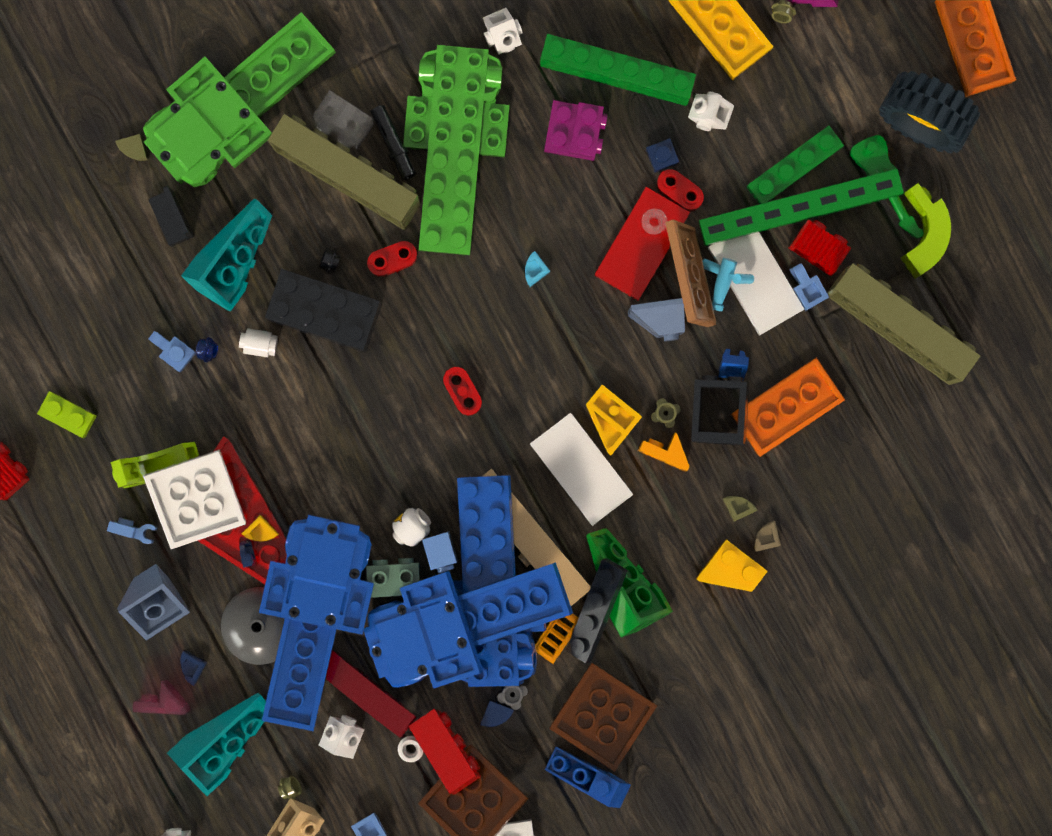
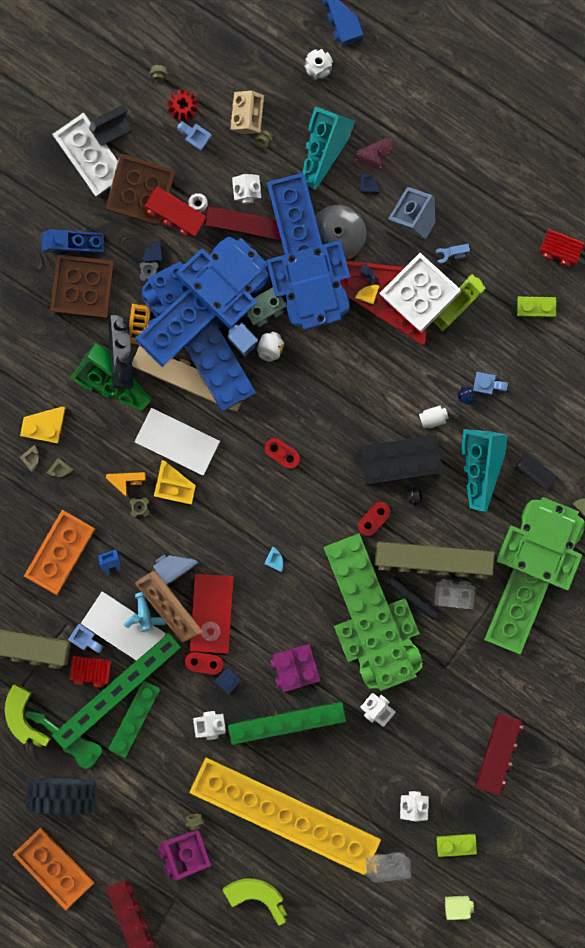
camera: 160 degrees right, 0 degrees up
black window [691,375,749,446] -> none

